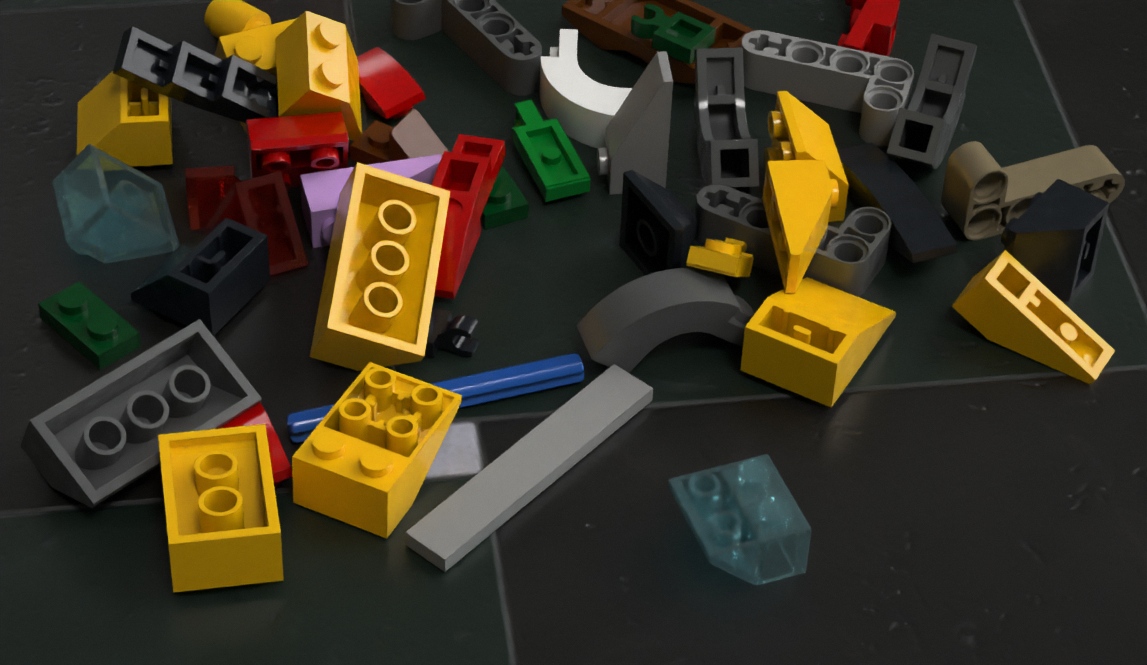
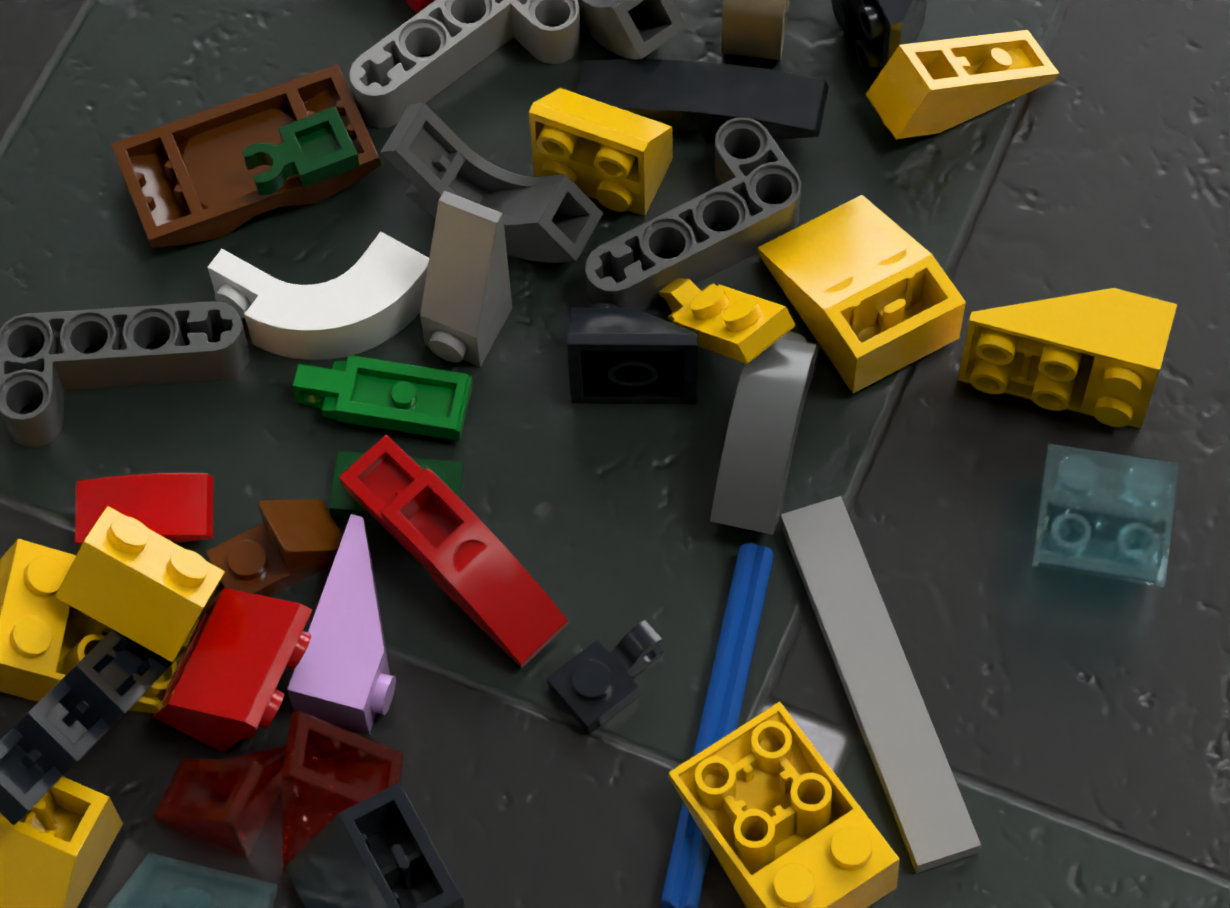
camera: 55 degrees left, 20 degrees up
yellow slope [310,162,450,371] -> none
yellow slope [762,160,839,293] -> none
none -> yellow slope [958,288,1177,429]

